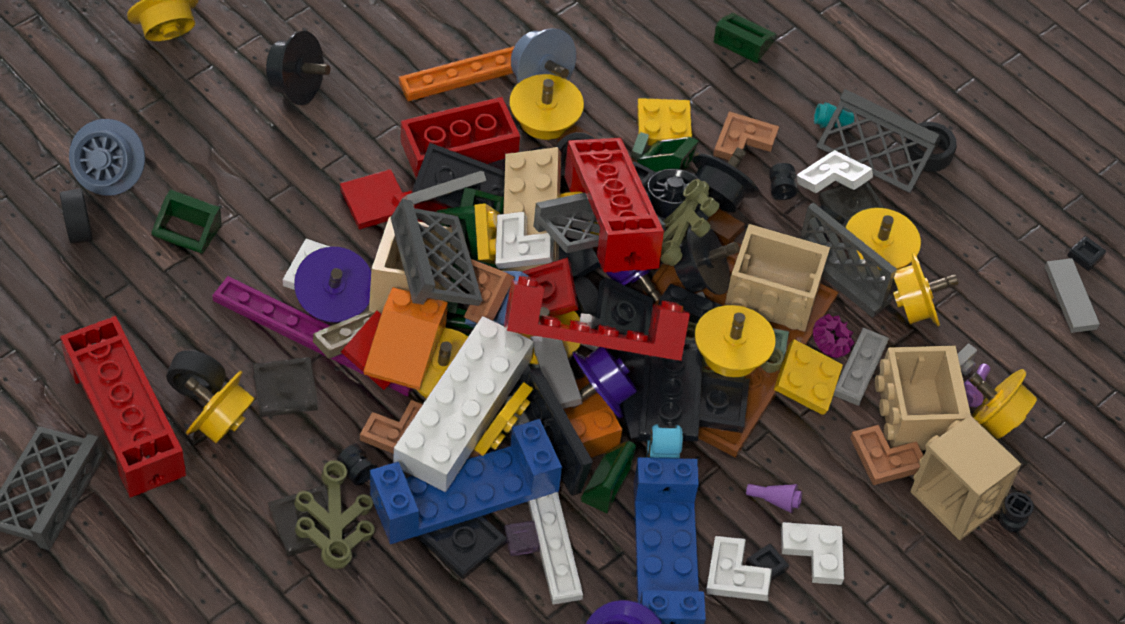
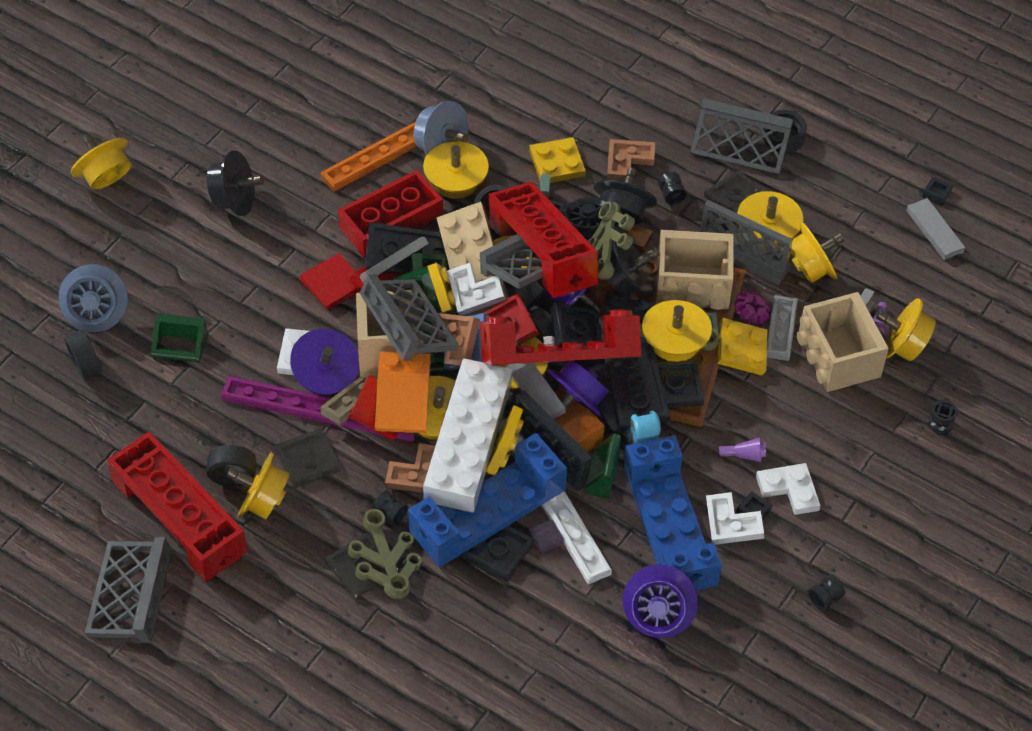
camera: 10 degrees left, 0 degrees up
dark green tile [637,137,699,172] -> none
dark green tile [713,13,777,63] -> none
white plate [796,150,873,193] -> none
teal cone [814,102,855,128] -> none
nougat plate [850,425,924,485] -> none
tan container [910,416,1021,540] -> none

